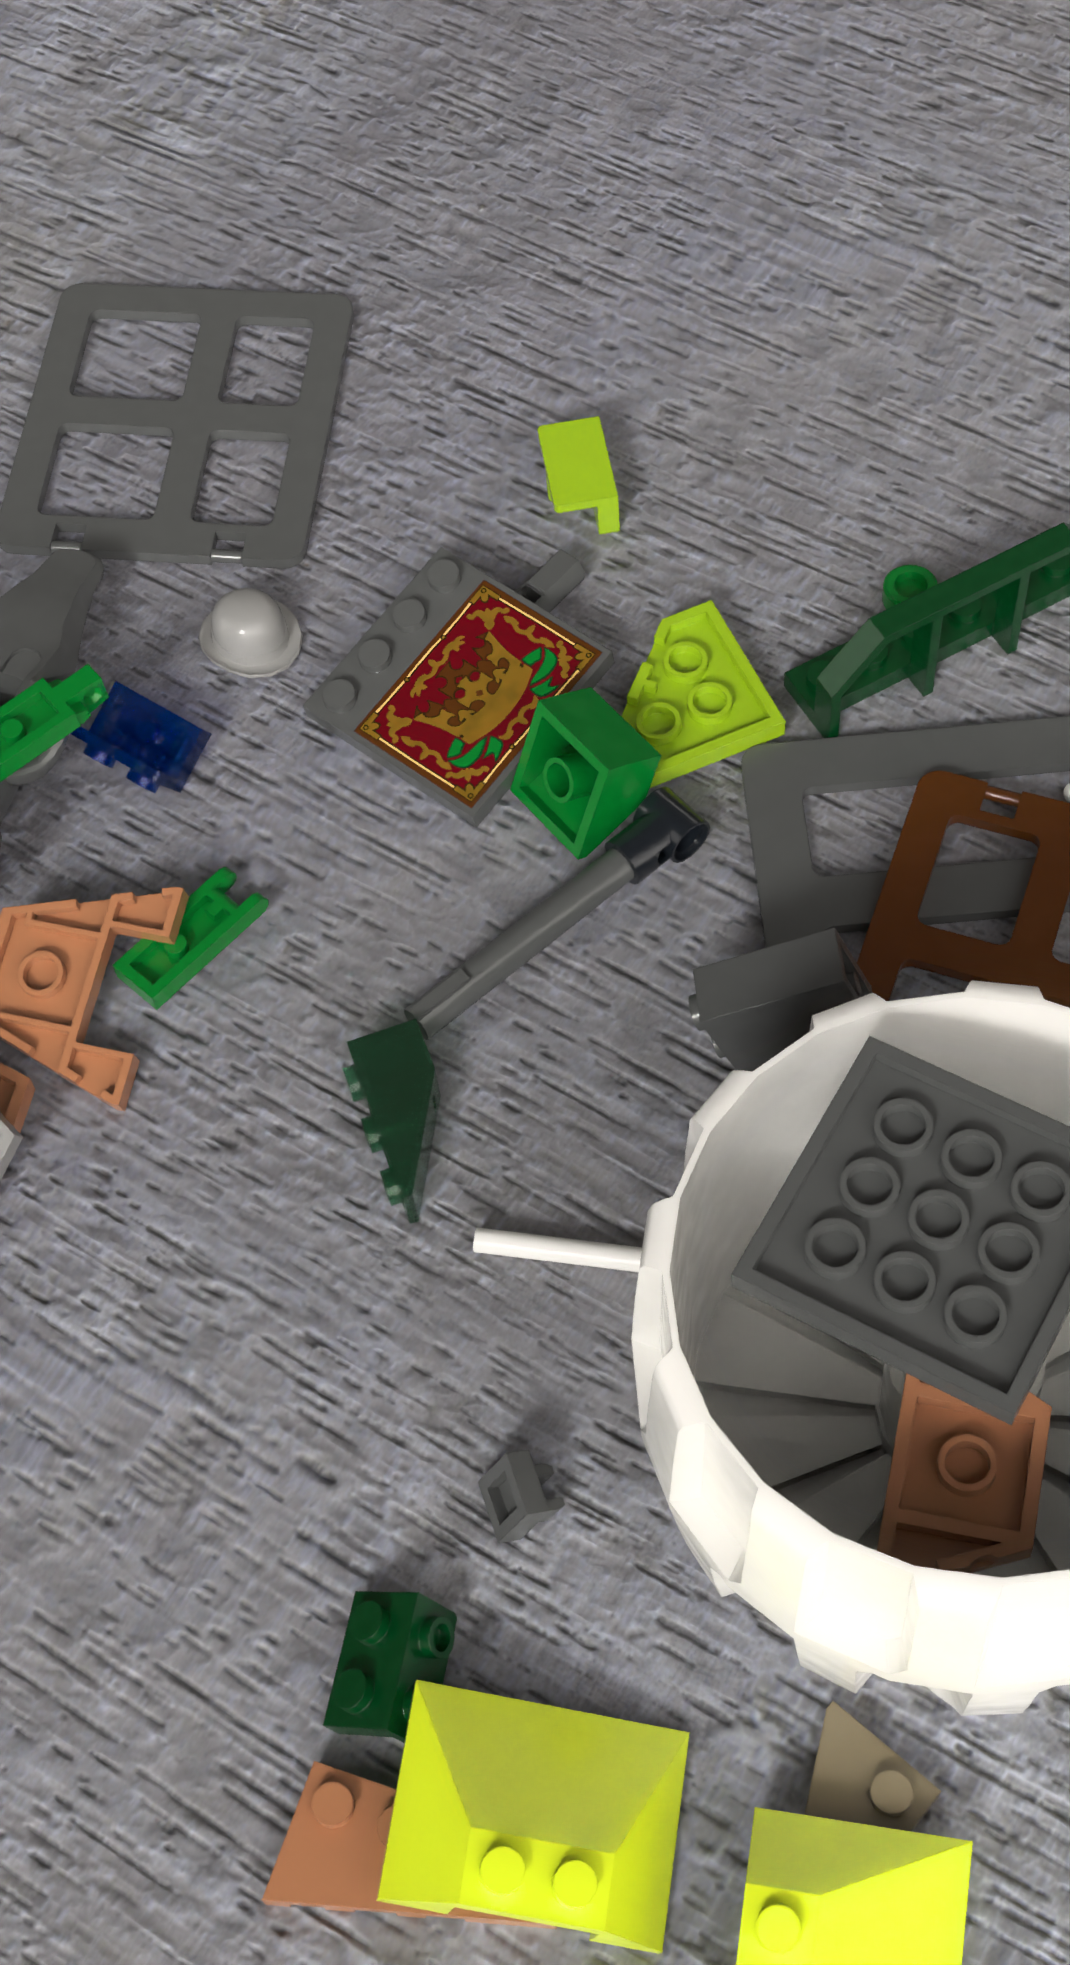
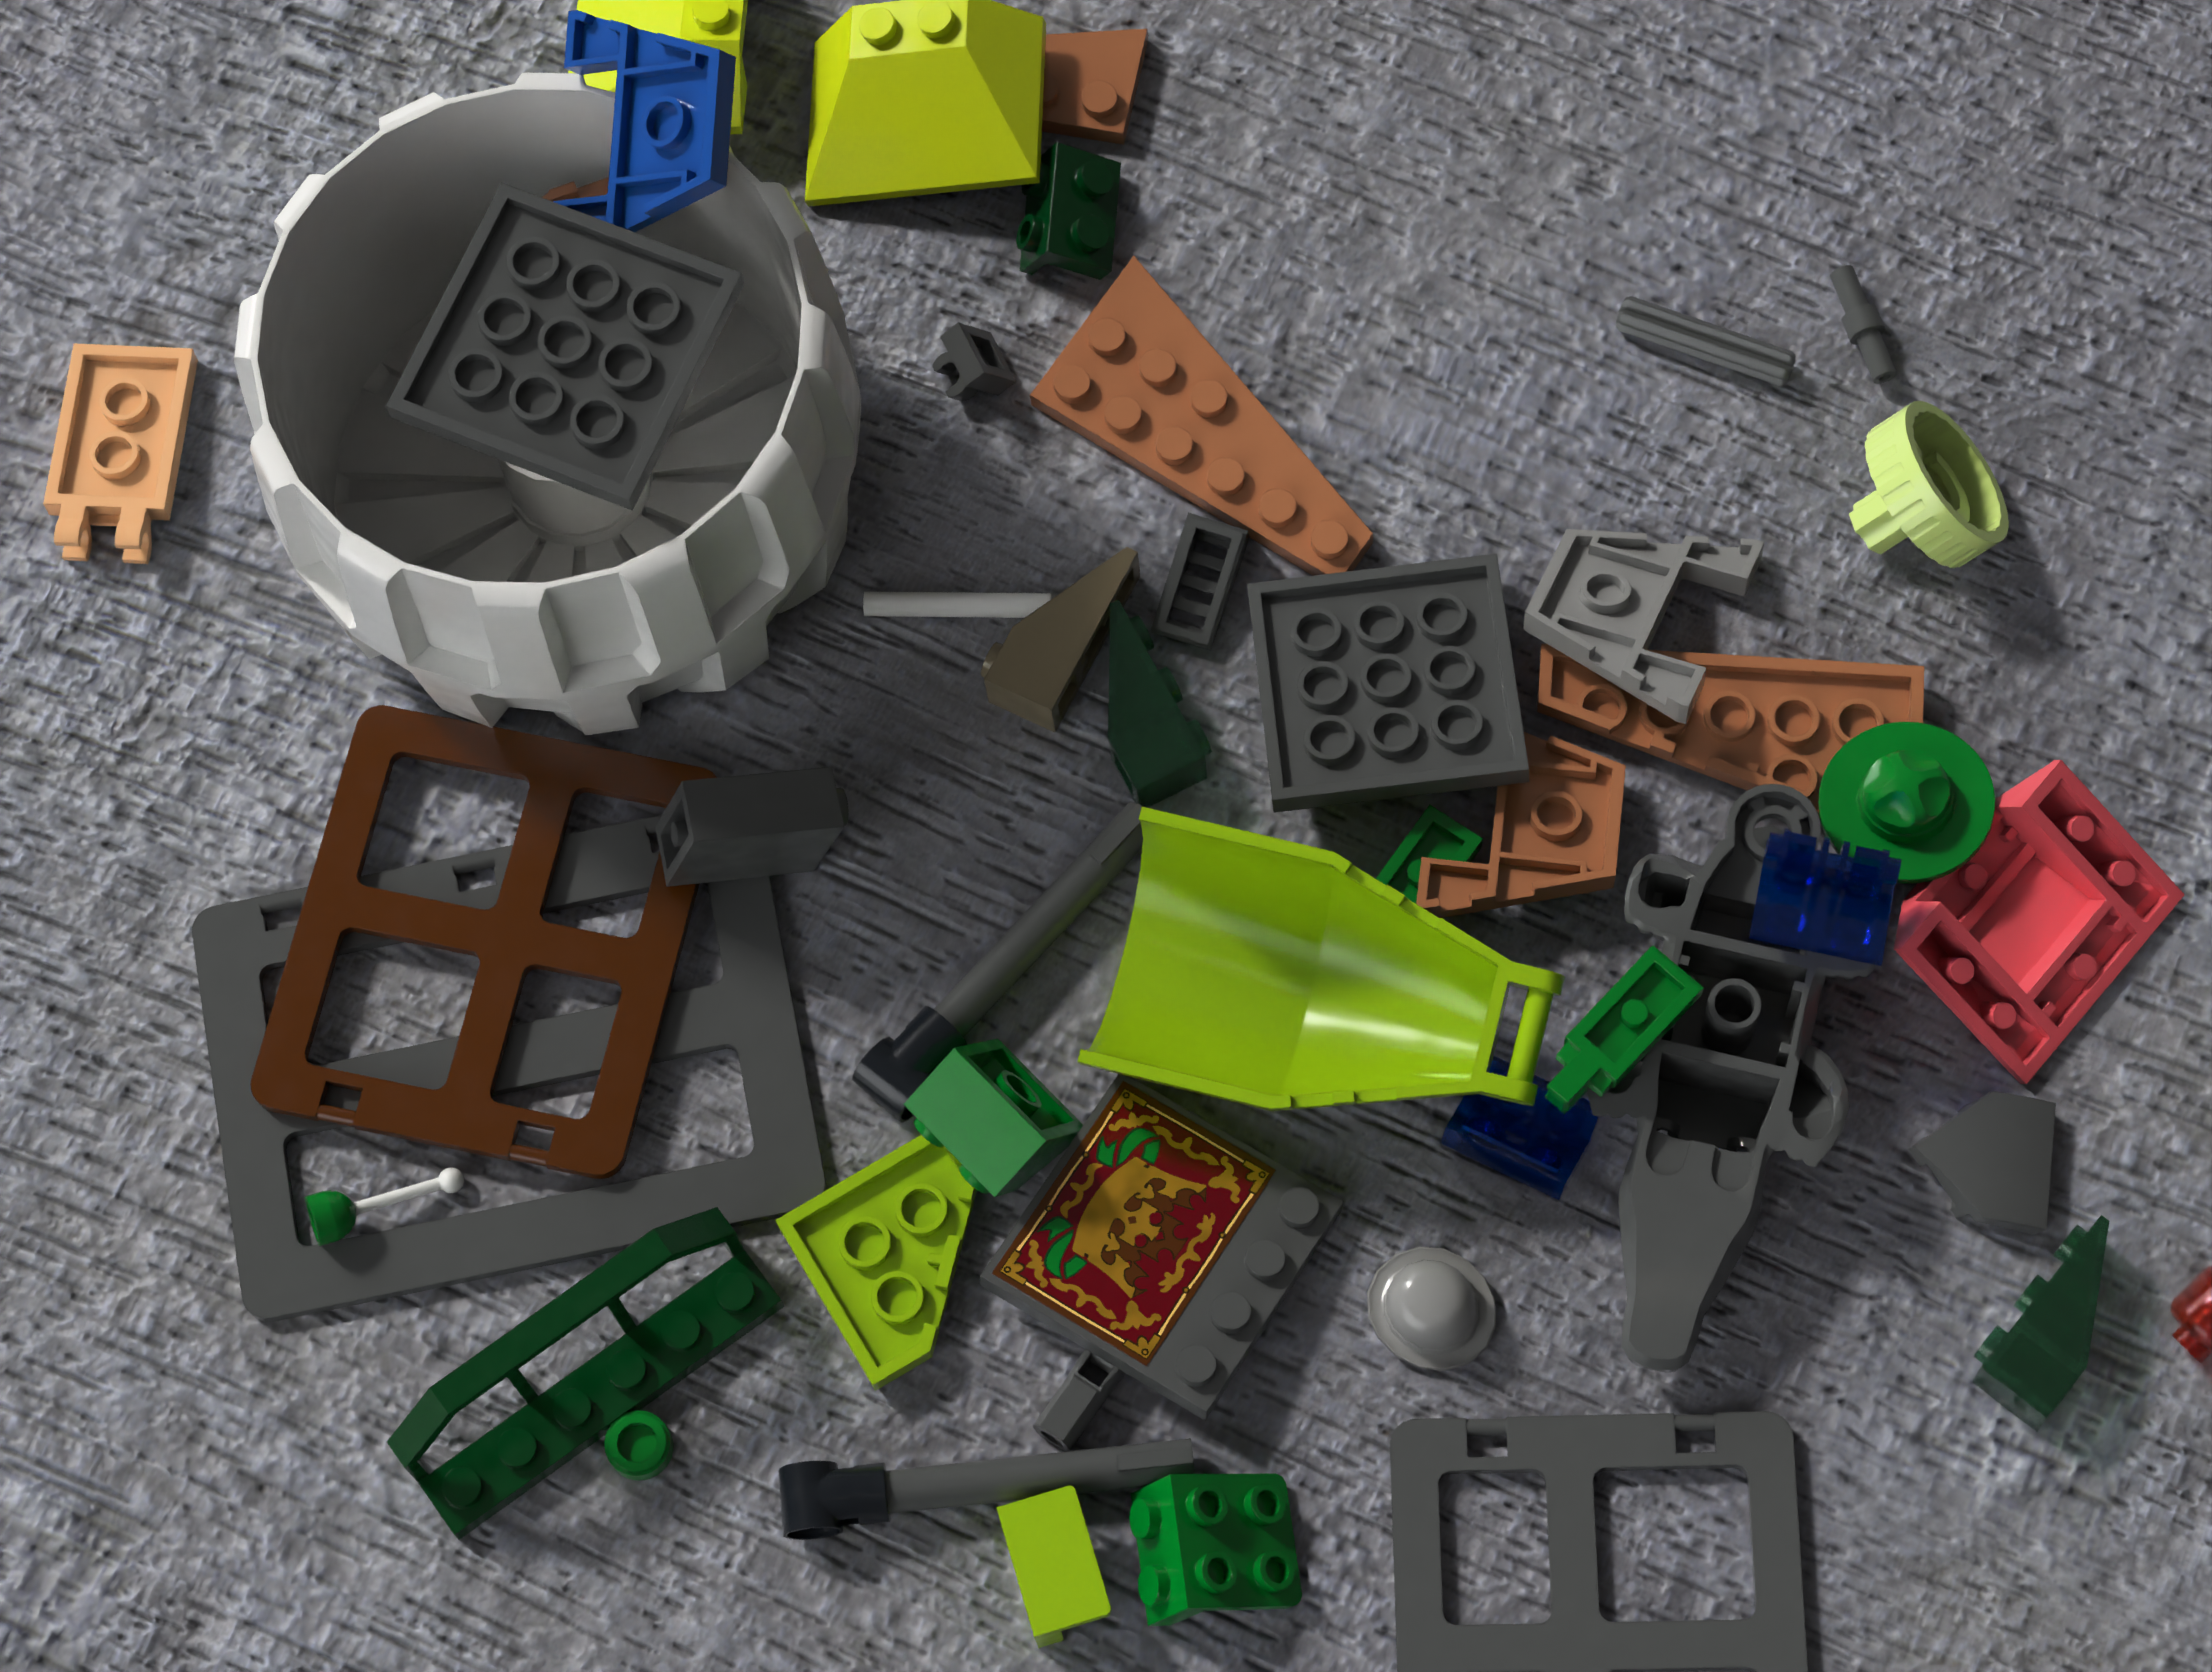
camera: 175 degrees right, 10 degrees up
none -> blue wing [553,10,736,232]
none -> dark grey piece [778,1438,1195,1540]
none -> dark tan slope [981,547,1140,732]
none -> nougat wing [1030,256,1373,576]
none -> lime windscreen [1077,807,1565,1111]
none -> green bracket [1129,1473,1302,1626]
none -> dark grey slope [1150,512,1250,651]
none -> dark grey plate [1247,553,1529,813]

